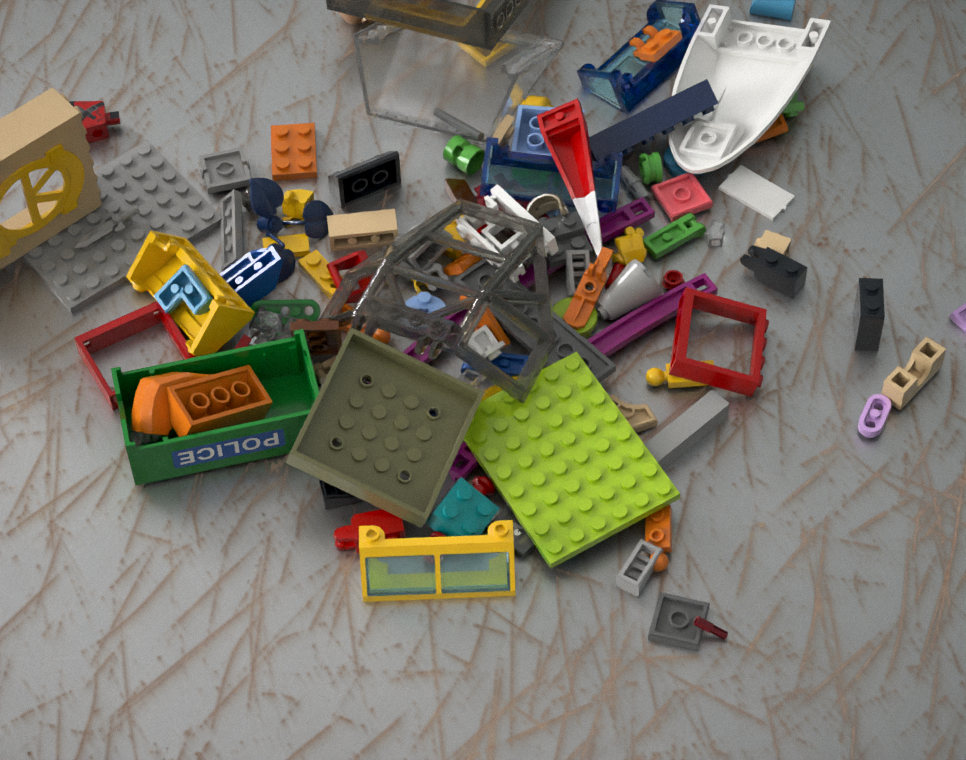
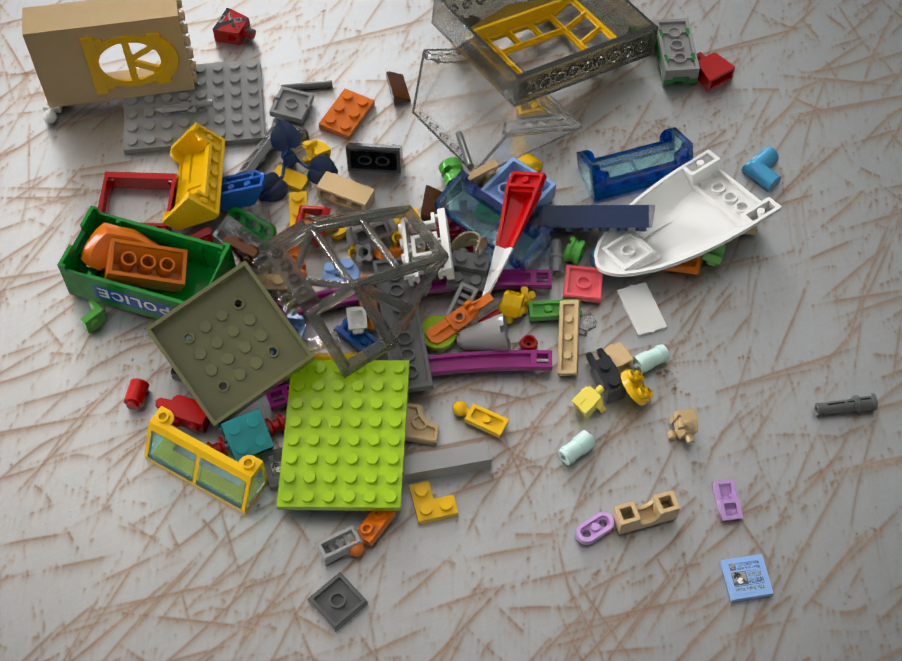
camera: 30 degrees right, 5 degrees up
dark azure brick [154,264,214,315] -> none
orange plate [629,25,683,62] -> none
red window [669,287,769,397] -> none
dark red pin [693,616,728,640] -> none
black brick [853,278,885,351] -> none
none -> bright green bracket [80,299,107,333]
none -> red brick [124,378,150,410]
none -> dark grey bar [281,80,333,90]
none -> reddish brown slope [386,71,411,105]
none -> yellow plate [409,481,459,525]
none -> tan plate [557,300,580,376]
none -> light aqua piece [558,430,596,466]
none -> light yellow piece [572,385,606,418]
none -> yellow tile [621,369,654,406]
none -> light aqua piece [633,344,670,374]
none -> tan piece [667,408,698,444]

